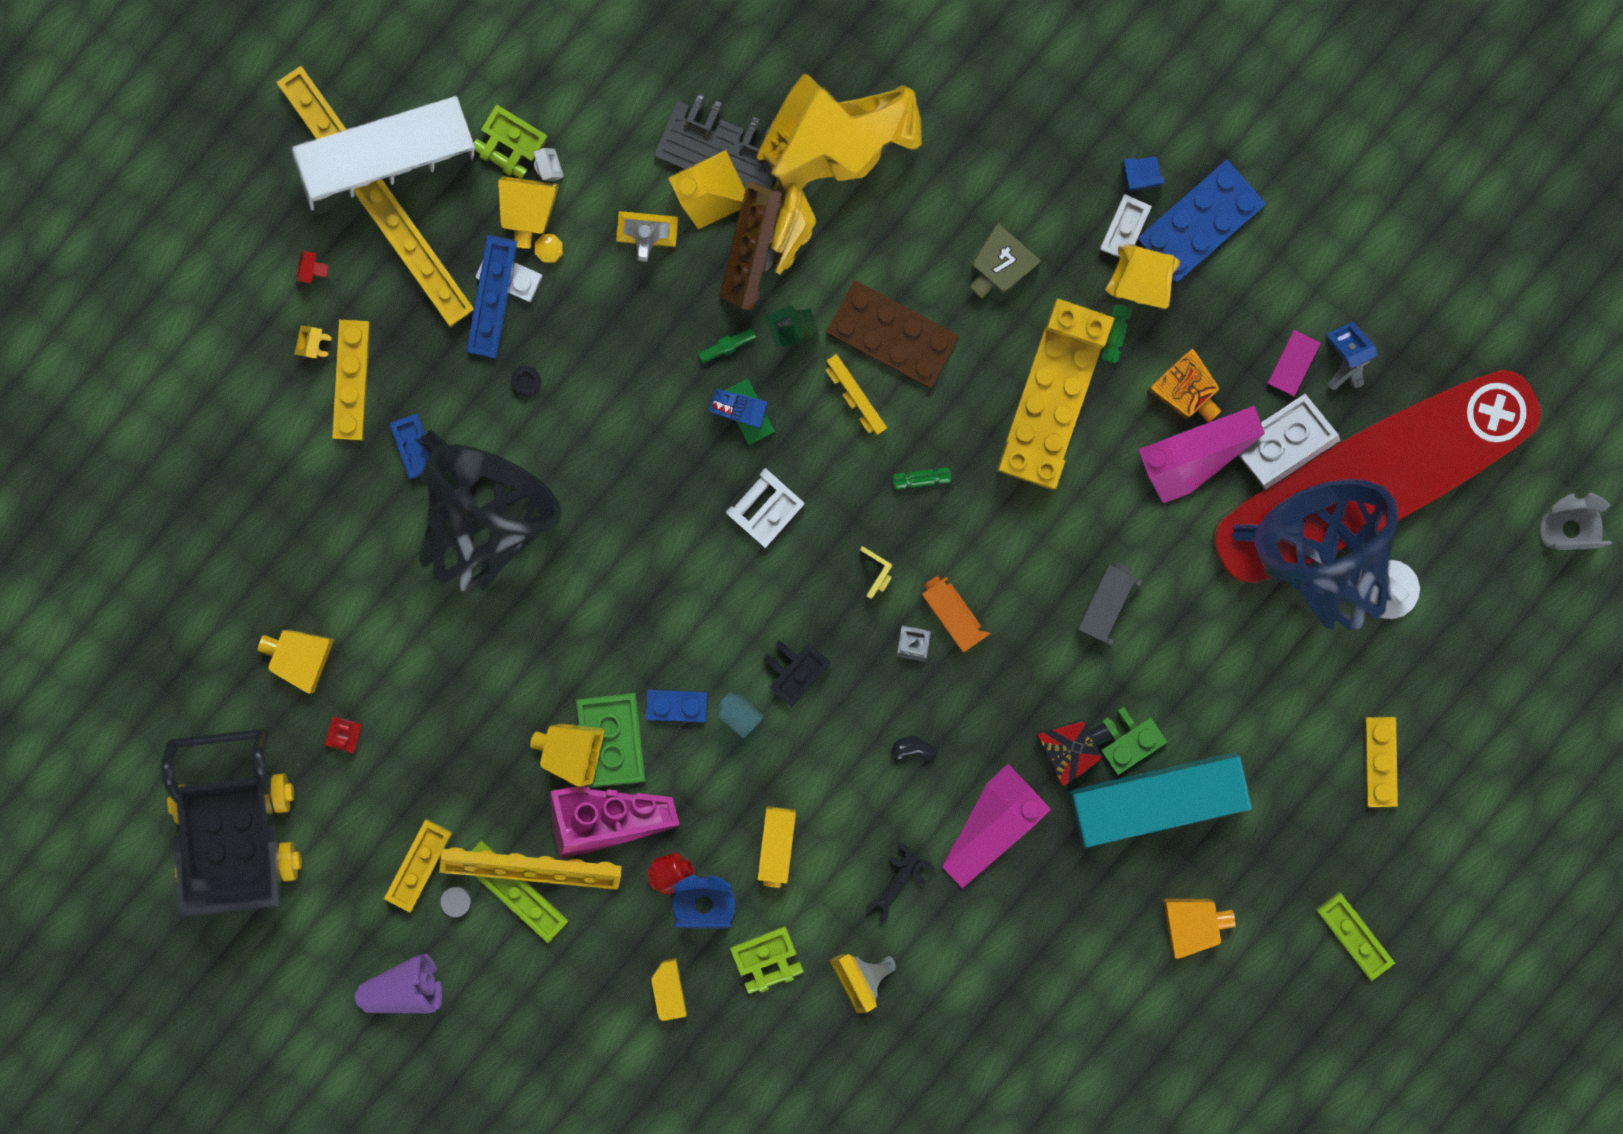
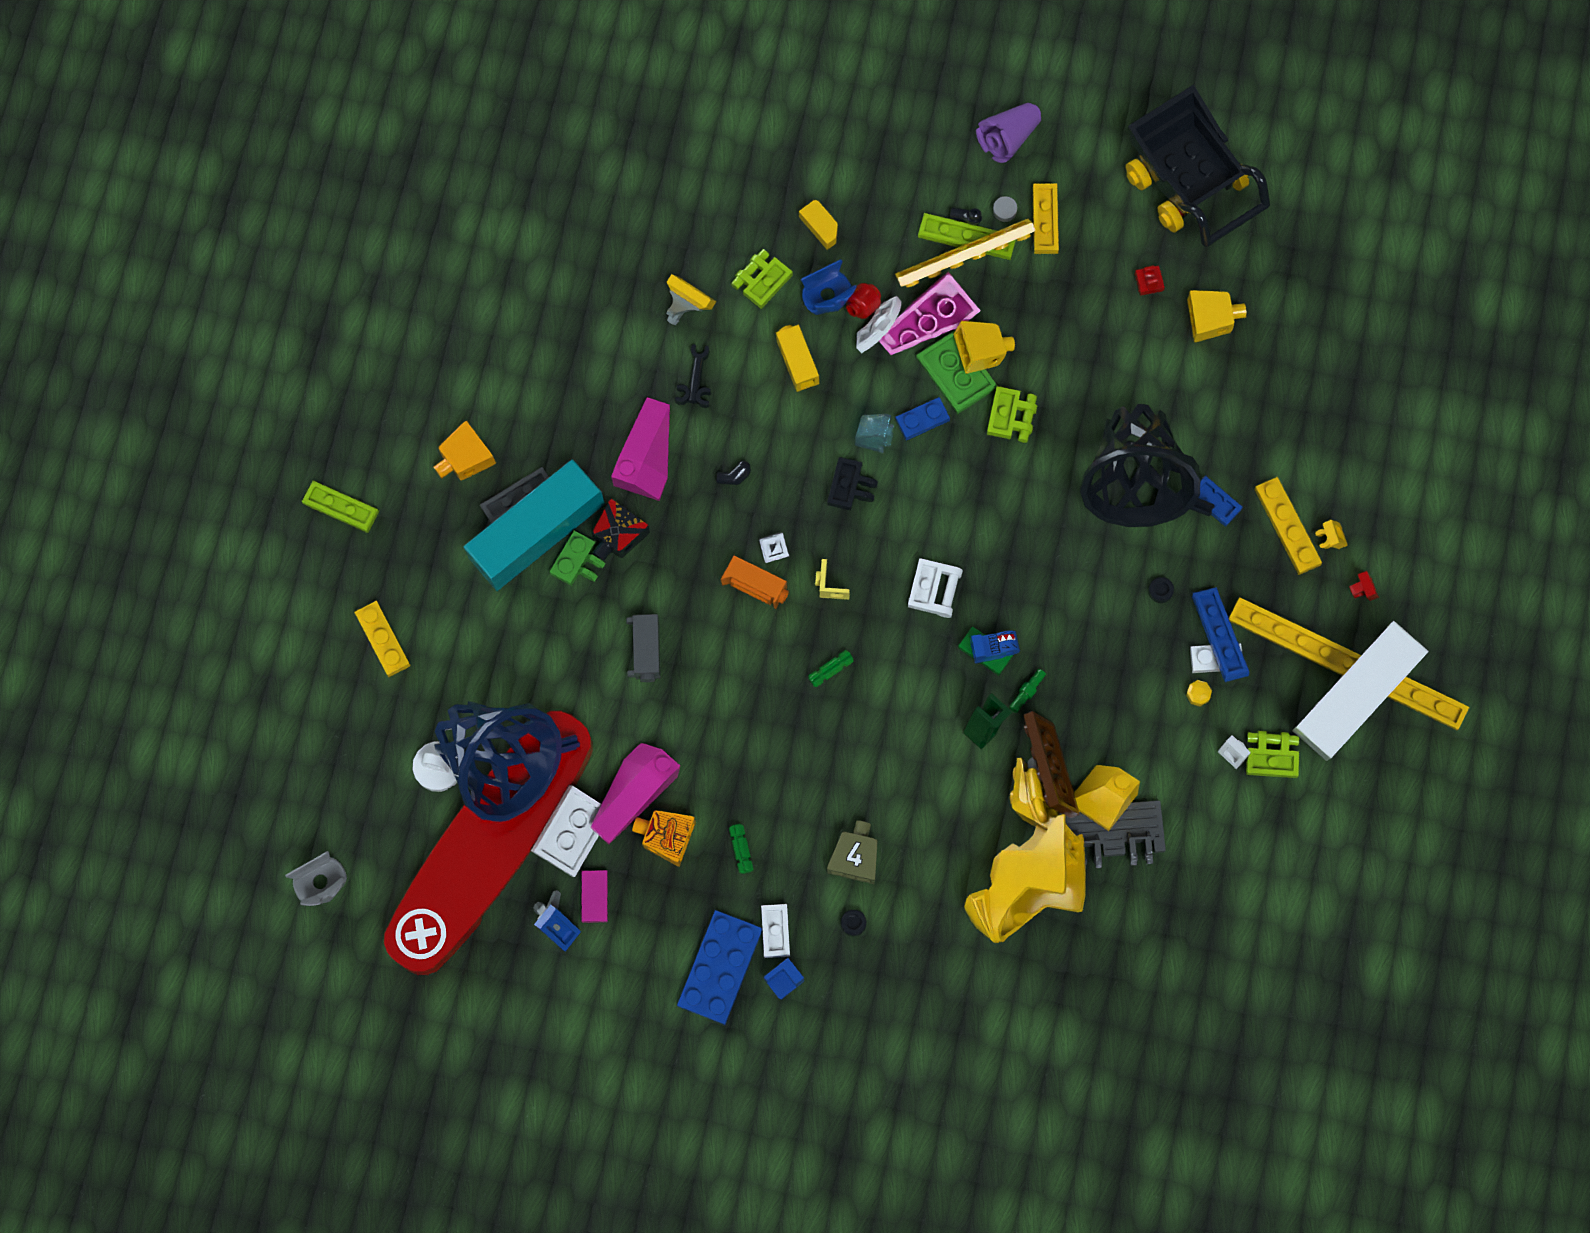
camera: 160 degrees right, 15 degrees down
yellow torso [498,176,559,248] -> none
piece [616,211,679,261] -> none
yellow plate [825,354,887,435] -> none
reddish brown plate [826,280,959,389] -> none
yellow plate [996,298,1114,490] -> none
yellow piece [1105,244,1180,309] -> none
none -> dark grey tile [480,467,549,524]
none -> black tile [841,910,867,936]
none -> white tile [856,296,901,353]
none -> black arm [950,207,982,226]
none -> lime plate [987,386,1037,443]

